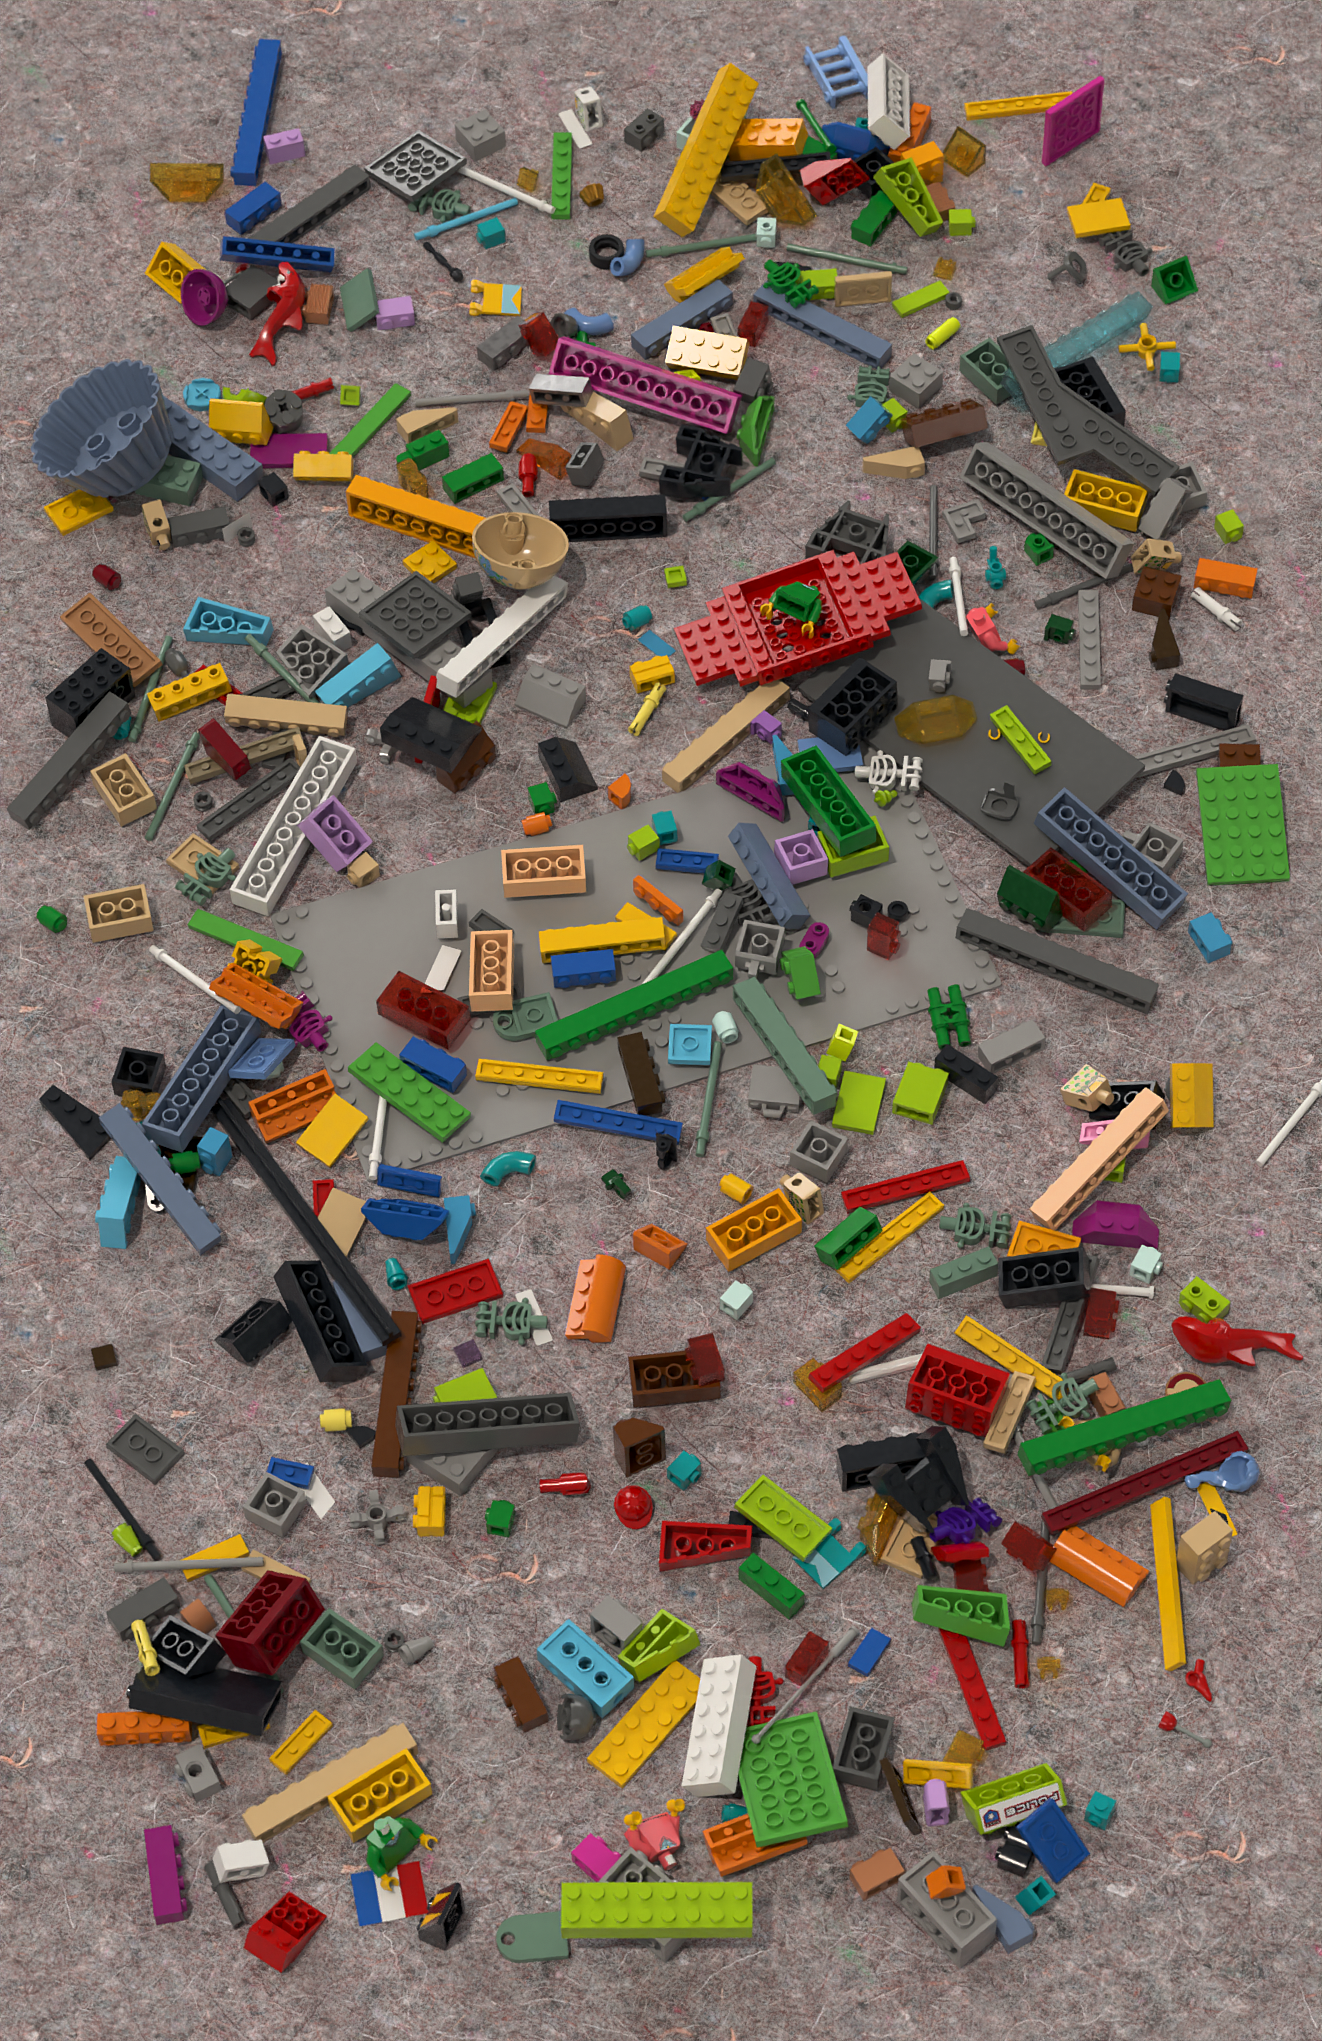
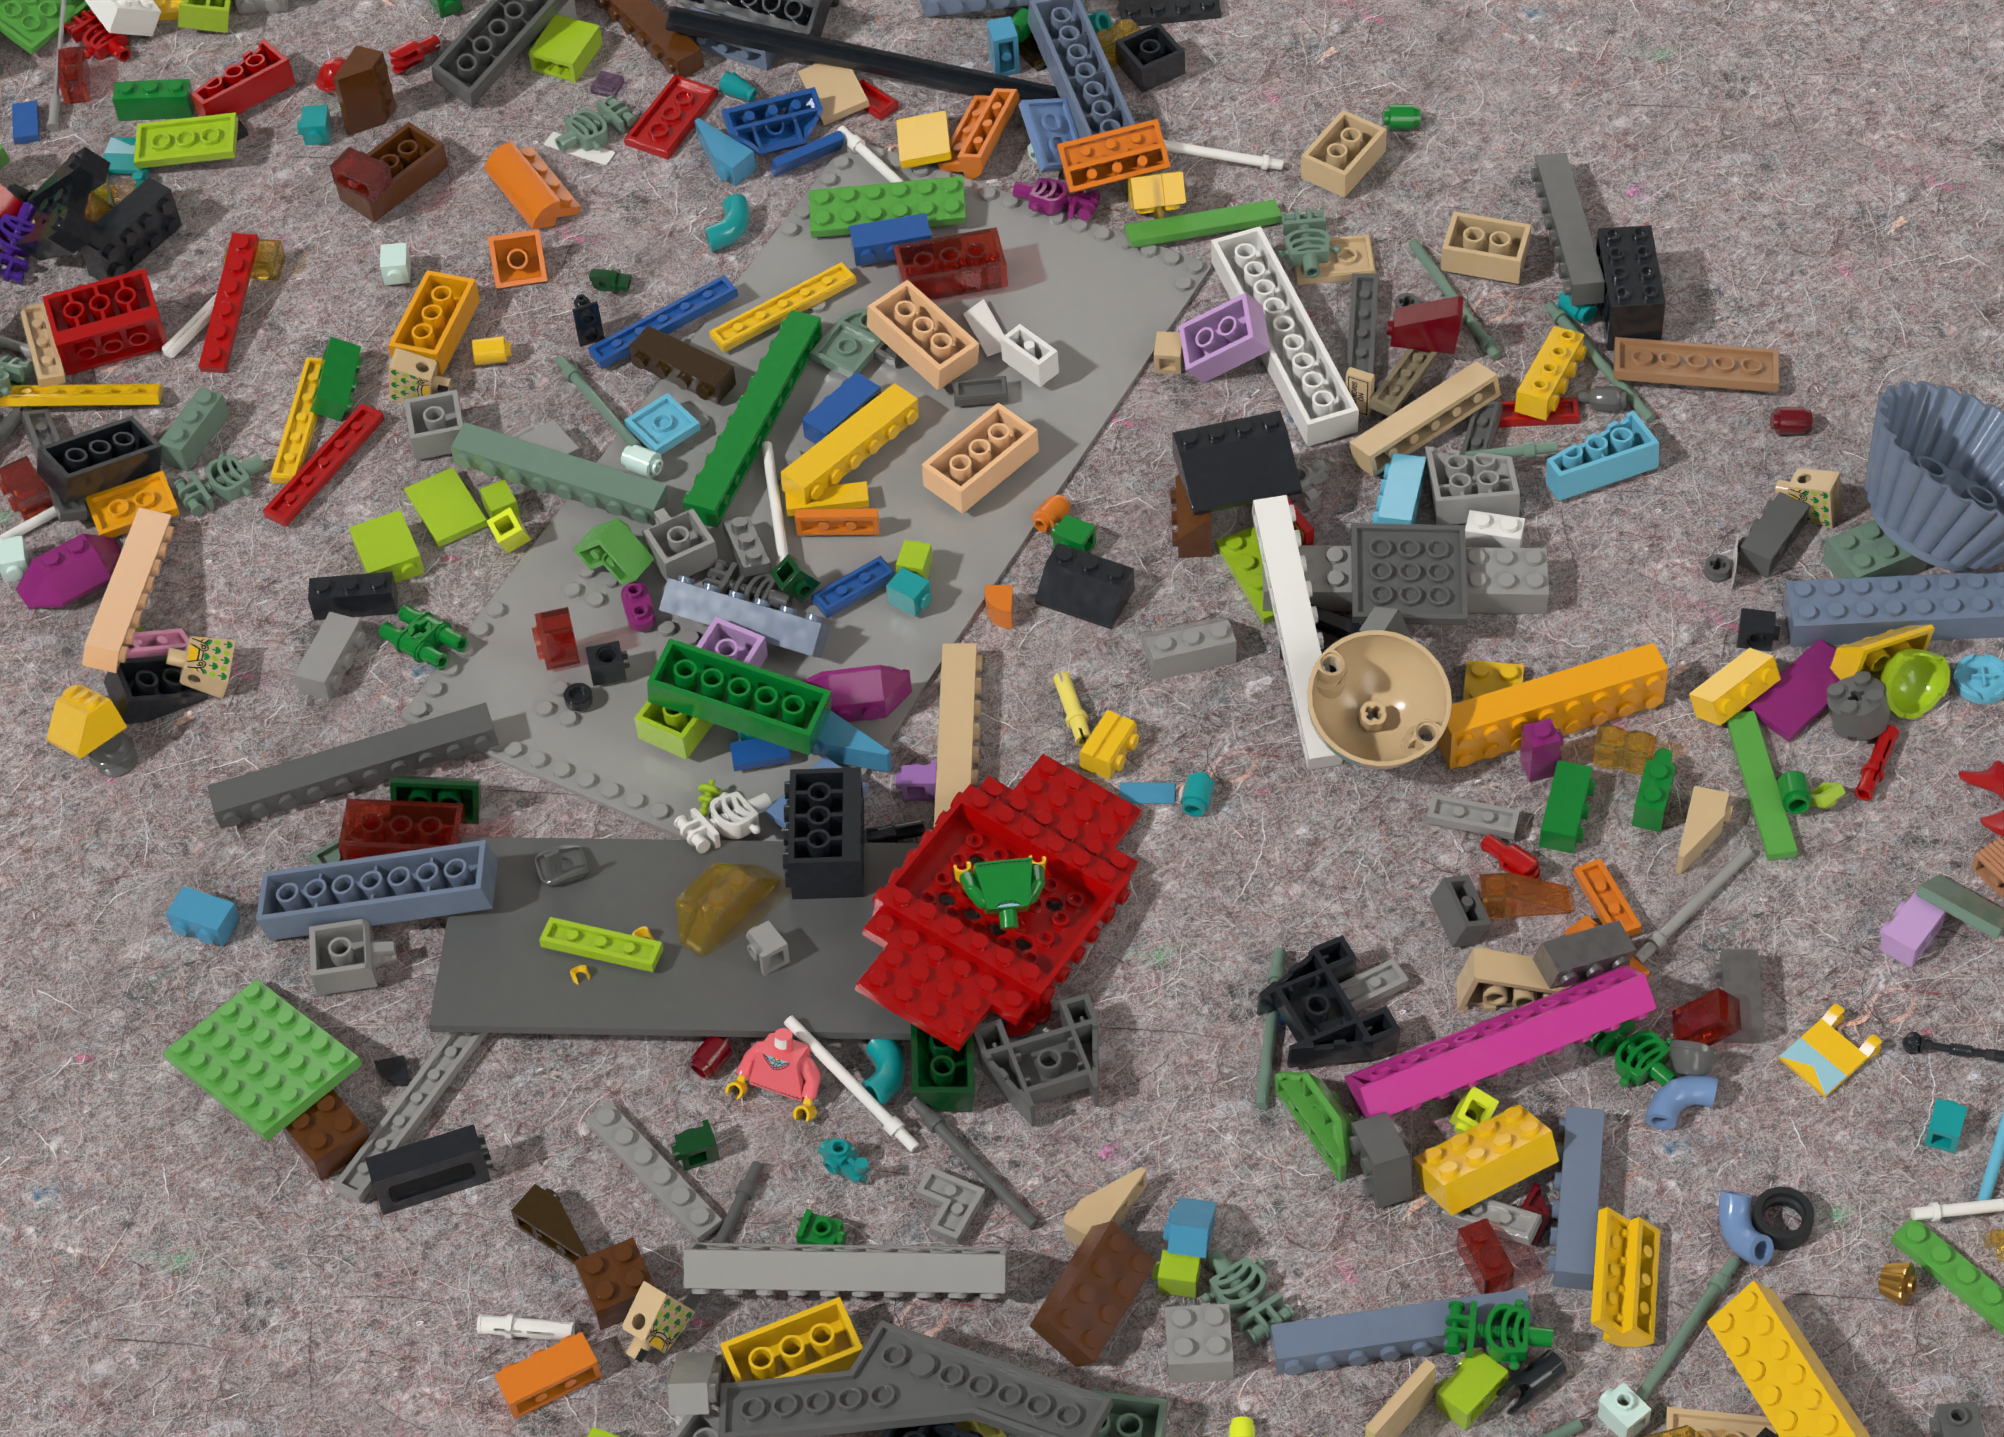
camera: 140 degrees right, 5 degrees down
black brick [549,494,667,542] -> none
lime plate [664,565,687,588] -> none
none -> magenta brick [1520,718,1564,783]
none -> green brick [1777,771,1812,814]

